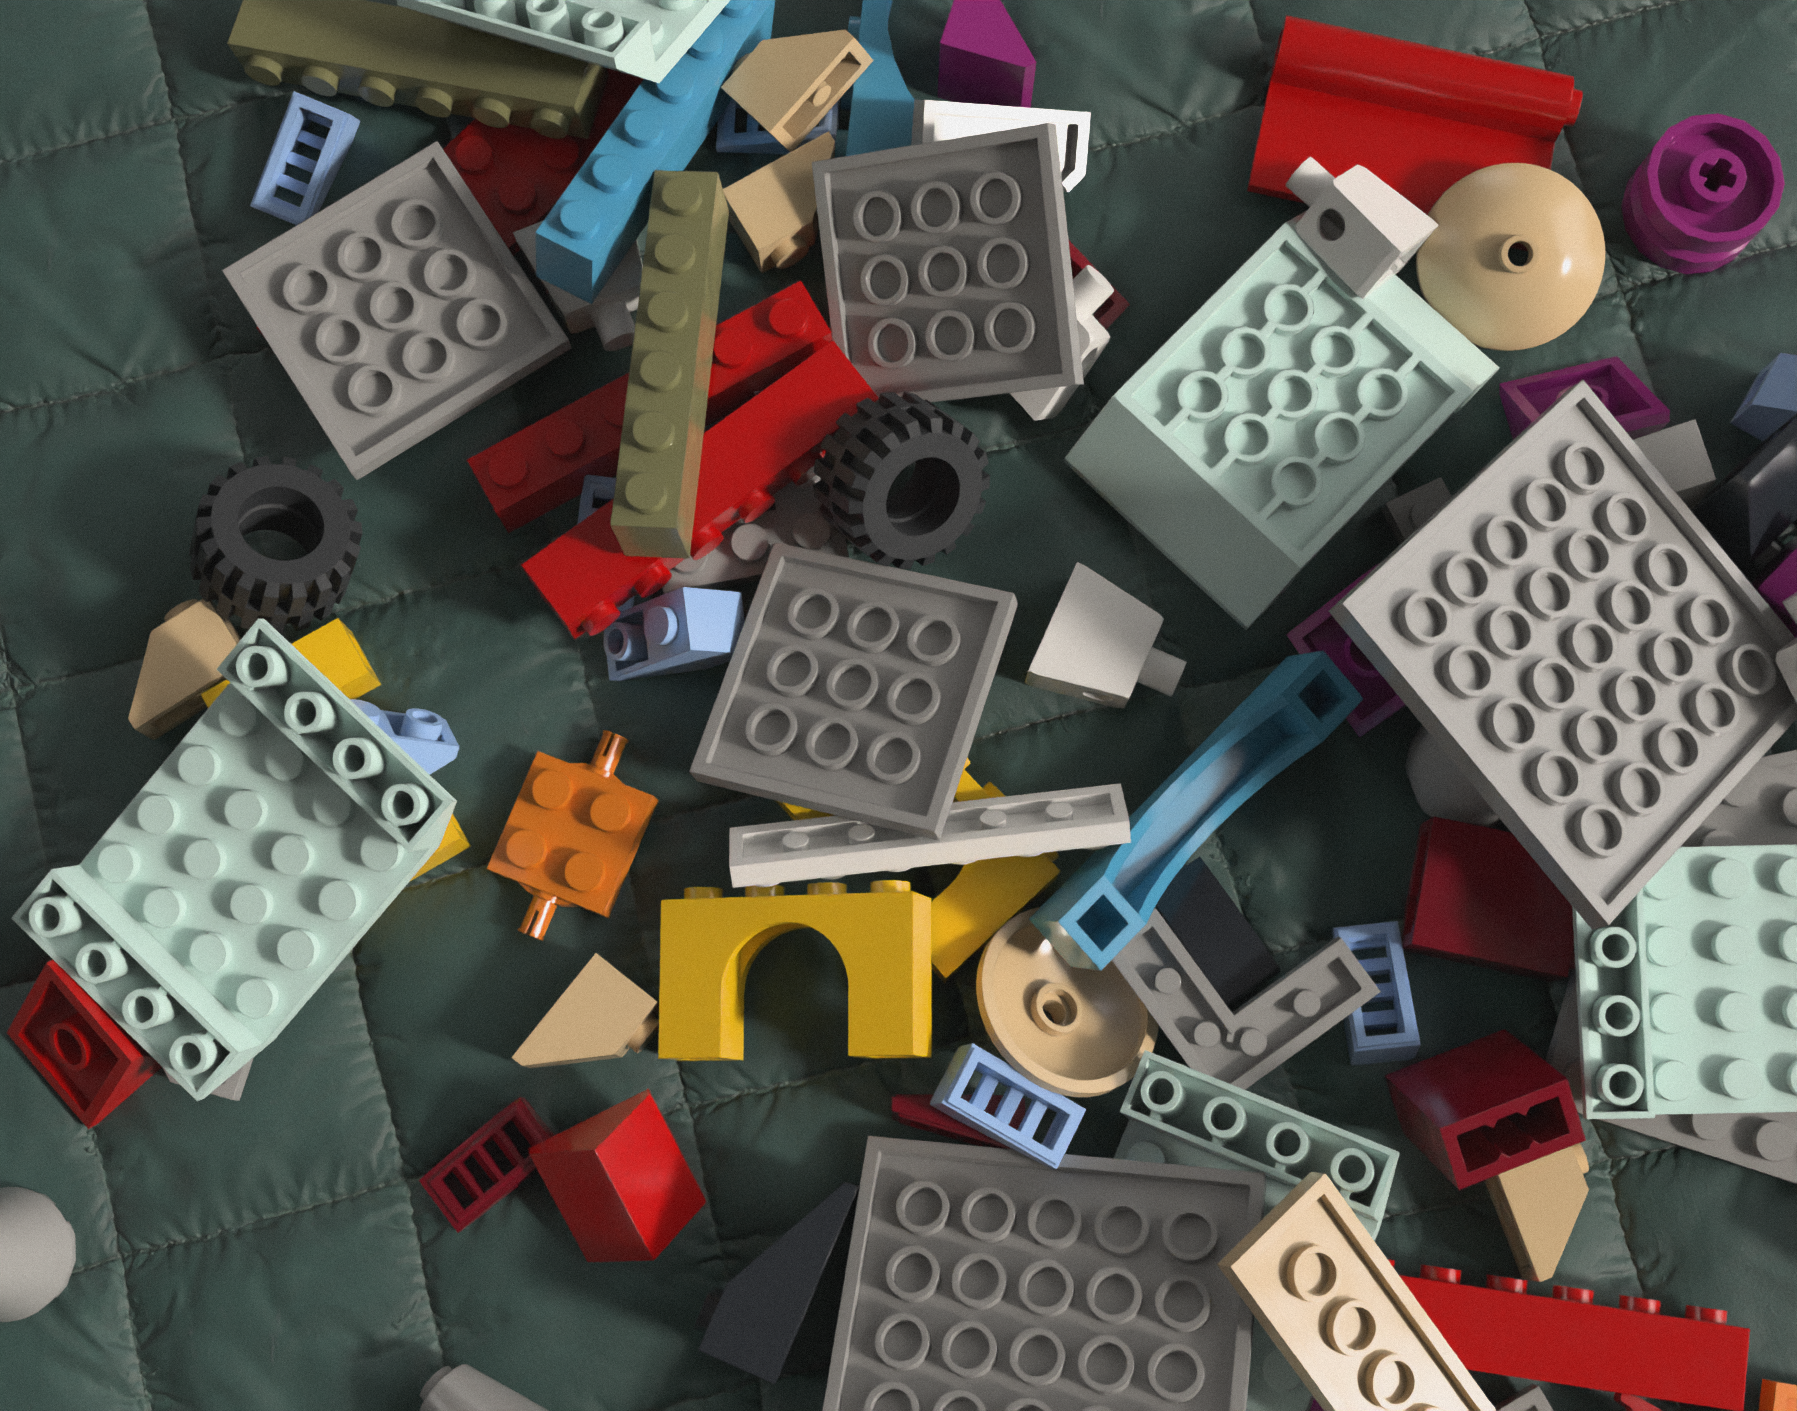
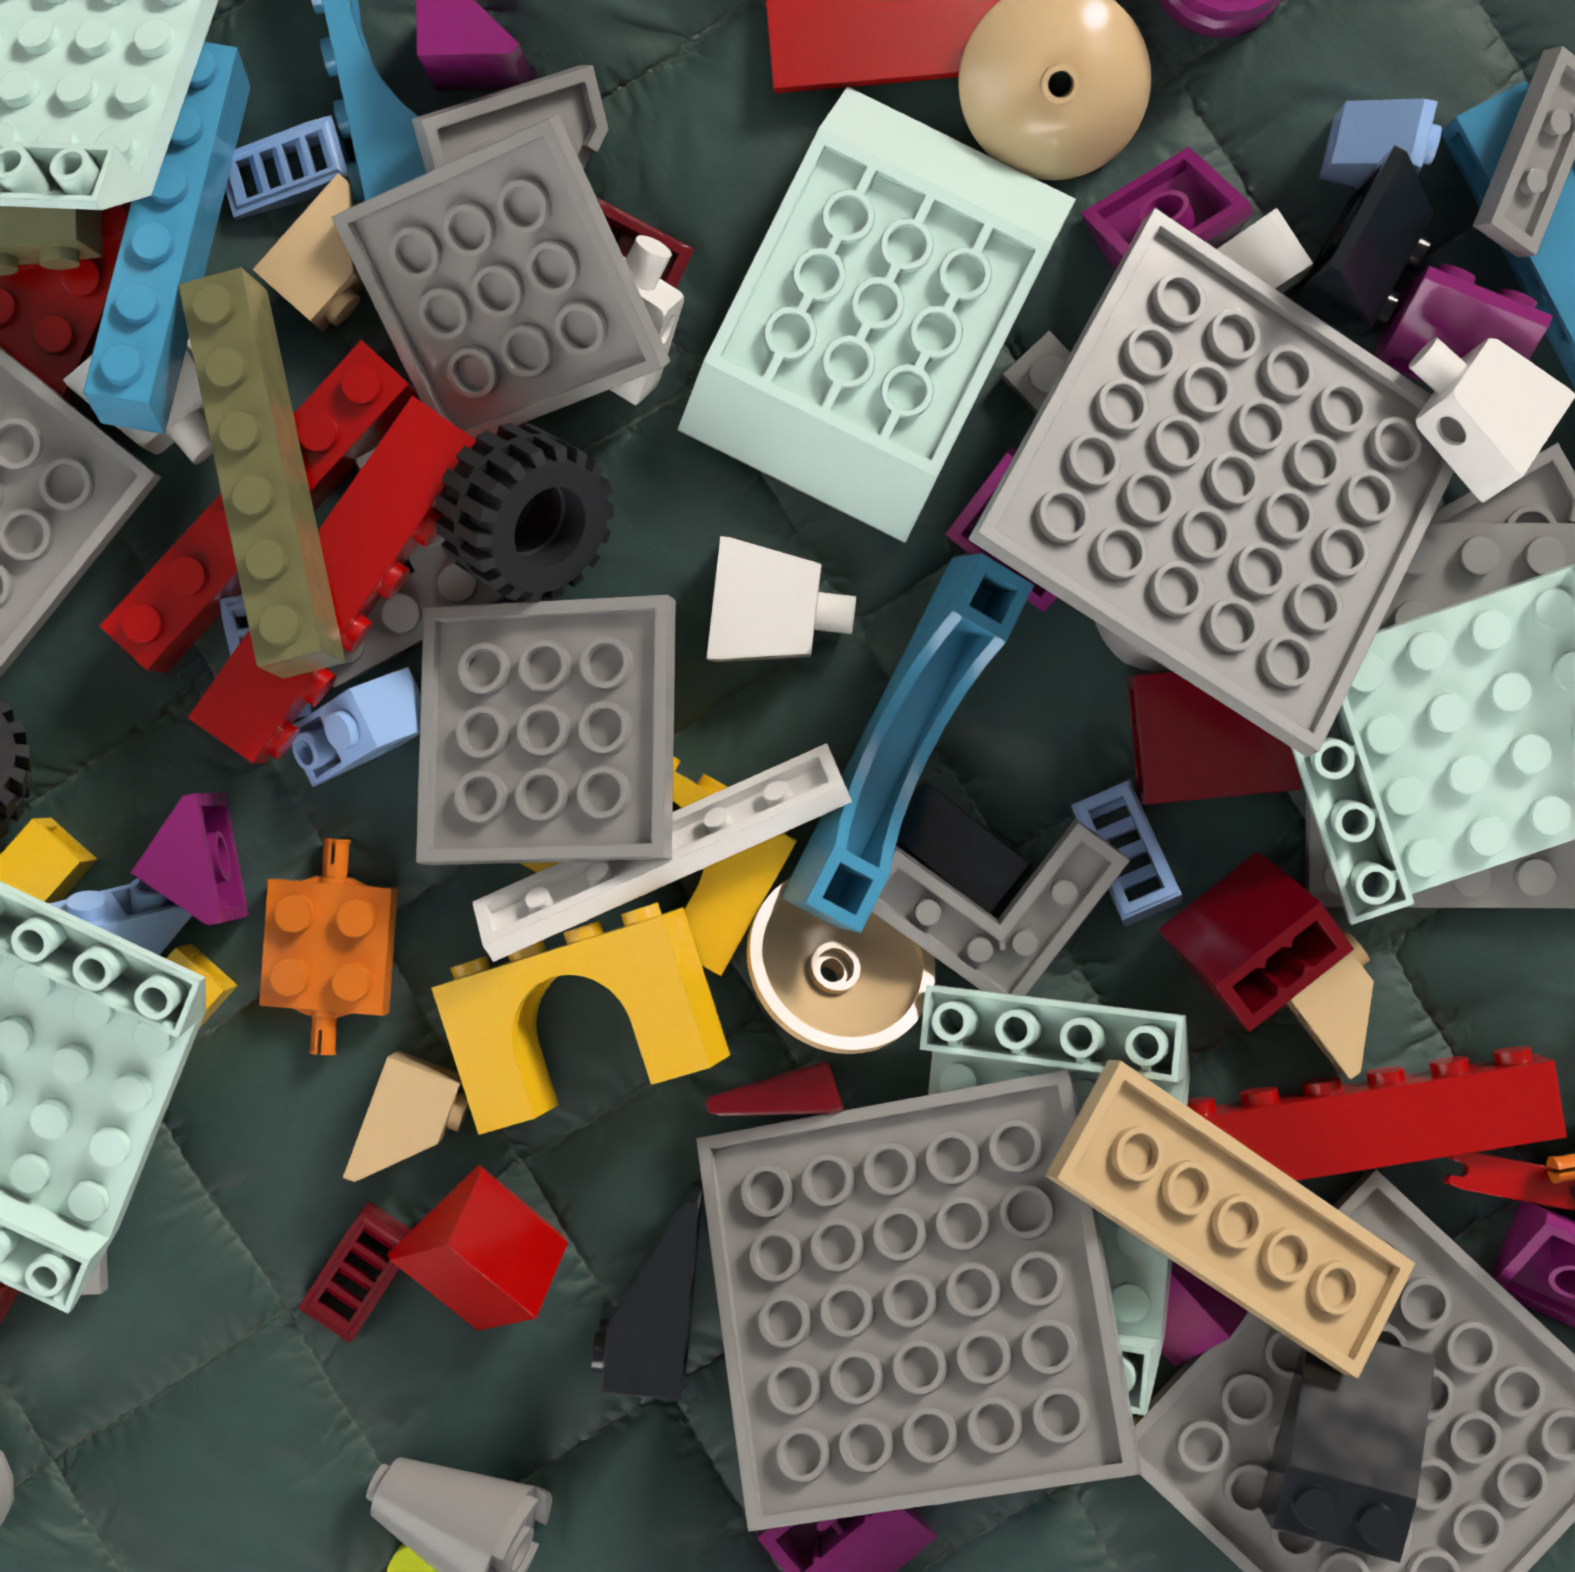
camera: 15 degrees left, 10 degrees up
tan slope [721,29,874,152] -> none
light blue slope [930,1043,1086,1170] -> none
white torso [1286,157,1439,299] -> none
none -> magenta slope [131,793,249,925]

